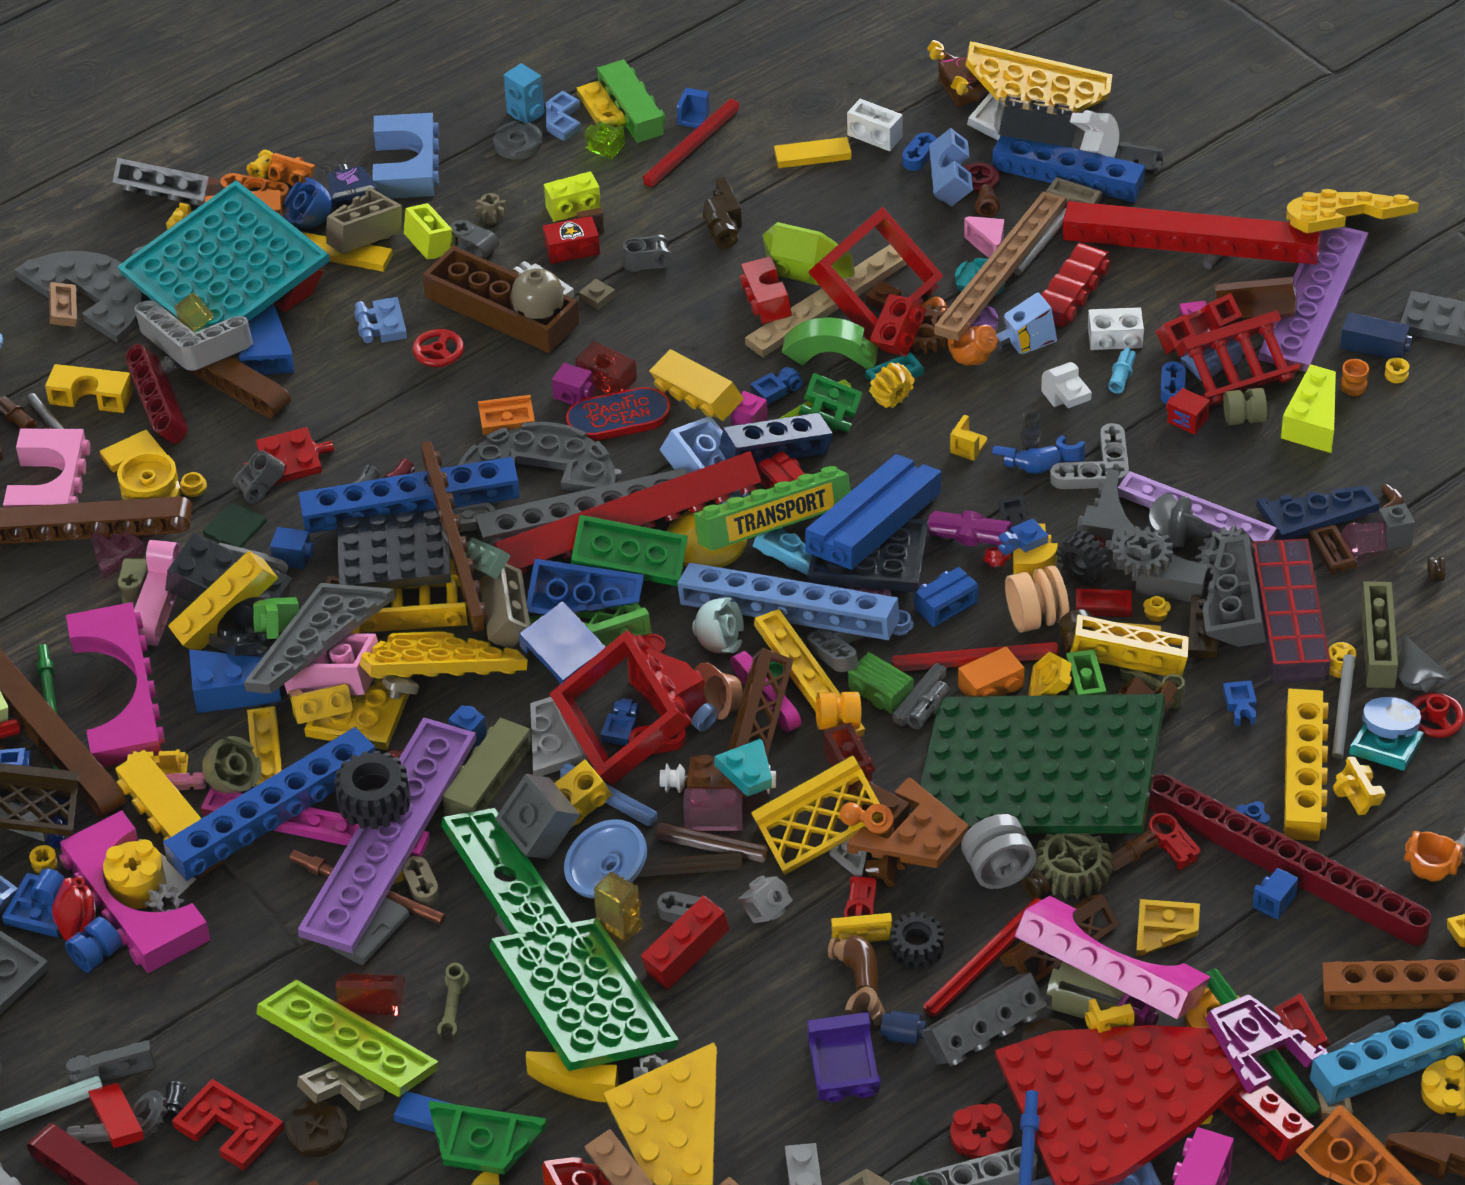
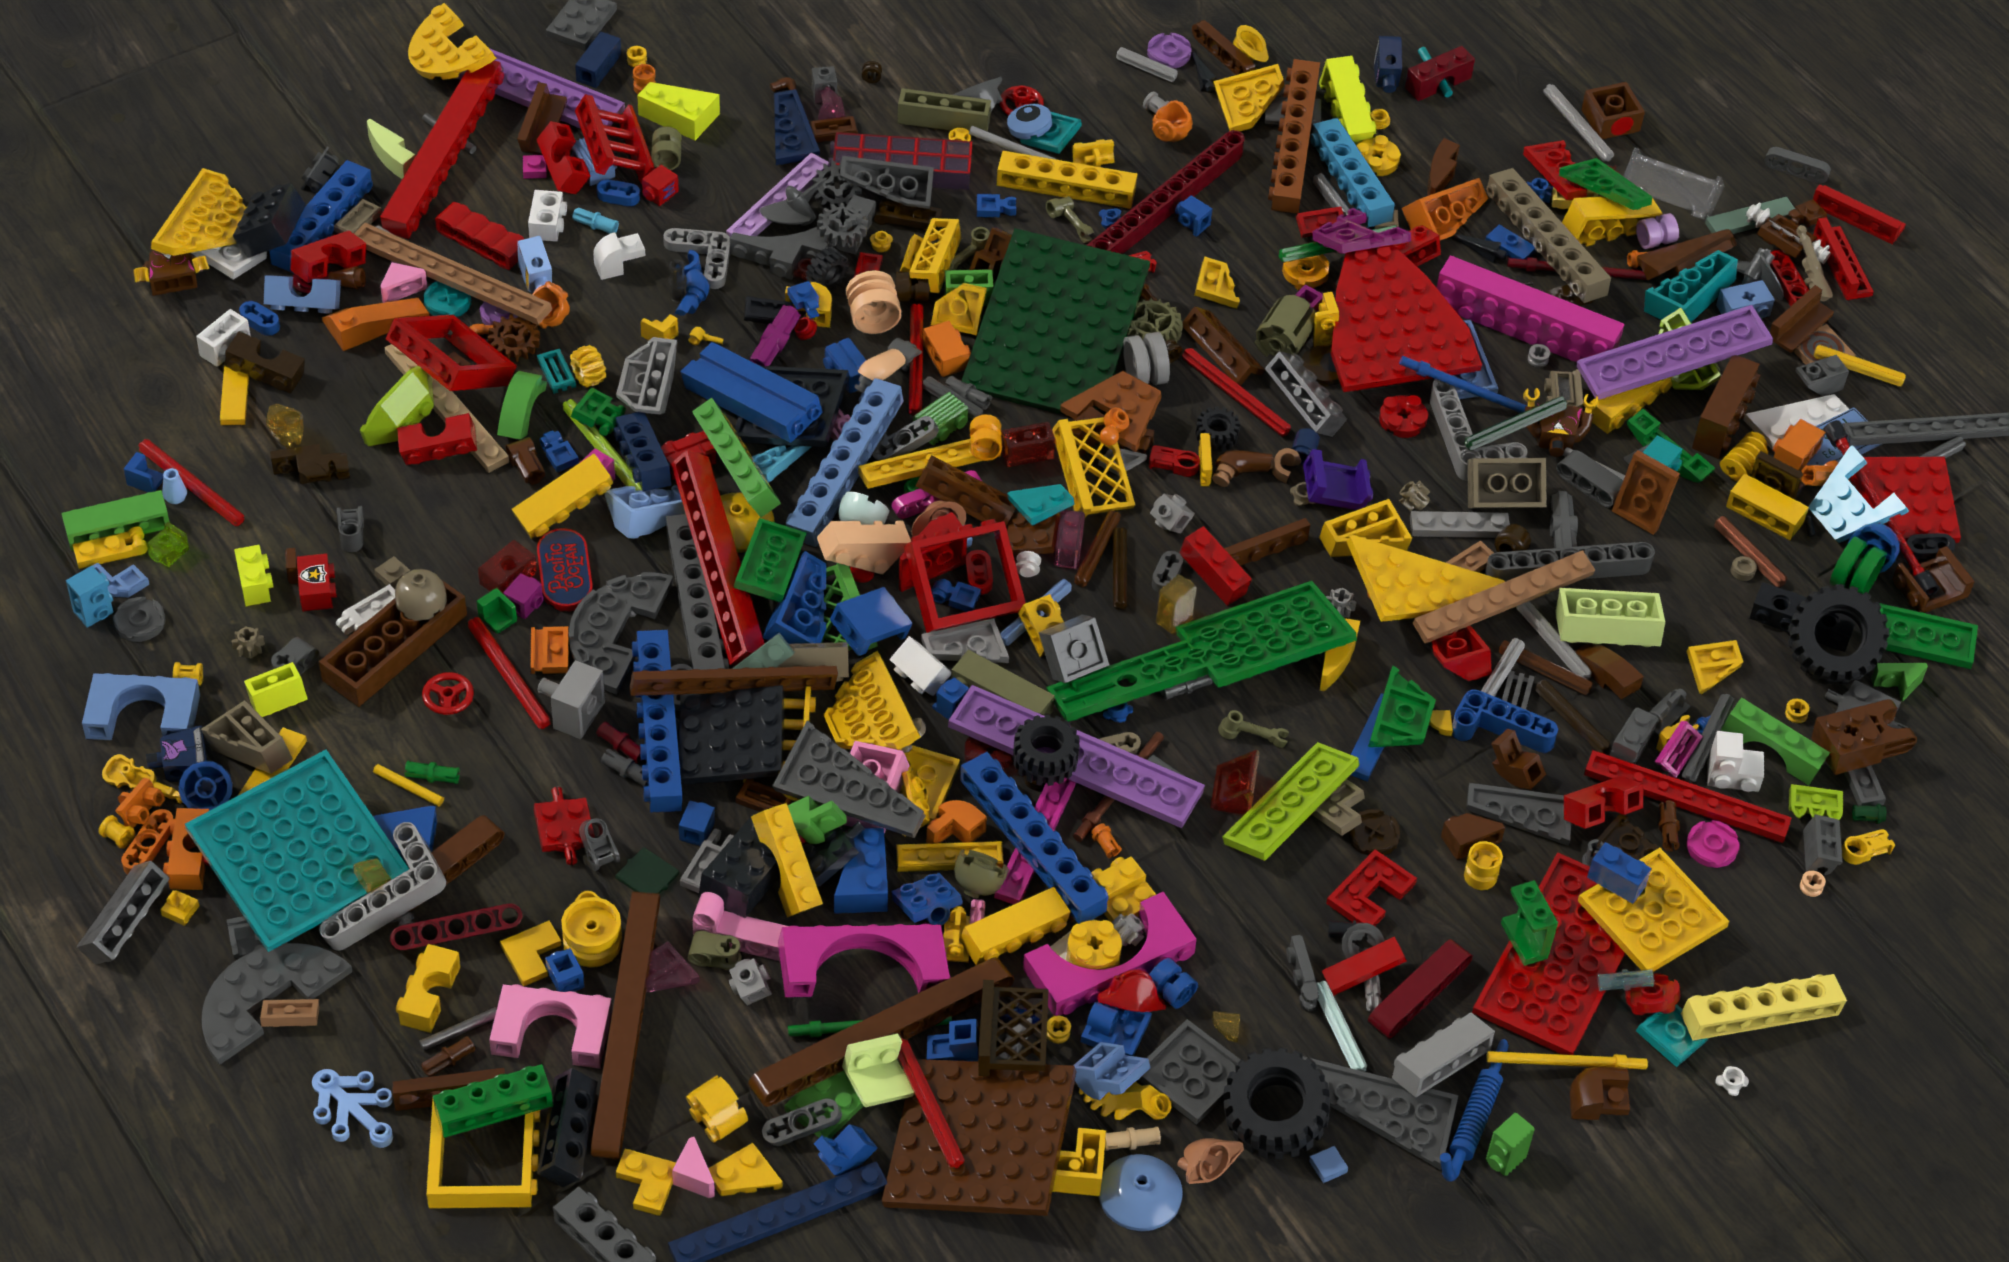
camera: 90 degrees left, 5 degrees up
medium blue plate [354,297,407,343] -> none
medium blue dish [564,819,647,898] -> none
red brick [869,294,927,357] -> none
arch [1015,896,1210,1019] -> none
white brick [1070,110,1119,158] -> none
none -> yellow piece [102,754,183,804]
none -> light blue cone [162,468,187,504]
none -> yellow bush [173,662,203,686]
none -> dark brown arch [225,331,305,393]
none -> clear yellow hat [266,404,304,449]
none -> red arch [291,230,366,283]
none -> orange wedge [322,298,429,351]
none -> yellowish green slope [367,119,415,179]
none -> yellow bar [373,764,444,807]
none -> green pin [404,760,460,784]
none -> red axle [468,617,550,729]
none -> green panel [477,588,517,634]
none -> reddish brown piece [506,437,545,485]
none -> light grey brick [537,660,605,739]
none -> blue brick [545,948,585,992]
none -> light grey wedge [616,337,677,415]
none -> yellow hand [688,327,724,345]
none -> light grey brick [729,958,772,1006]
none -> light nougat wedge [817,521,911,575]
none -> piece [854,338,922,393]
none -> white brick [889,636,952,696]
none -> blue plate [891,873,963,926]
none -> orange brick [926,800,987,844]
none -> olive brick [1046,196,1094,243]
none -> yellow plate [1091,856,1156,925]
none -> orange pin [1092,823,1122,858]
none -> blue plate [1103,702,1133,723]
none -> clear yellow tile [1212,1011,1240,1042]
none -> reddish brown plate [1224,518,1310,566]
none -> yellow wedge [1319,499,1412,557]
none -> dark tan gear [1399,481,1430,512]

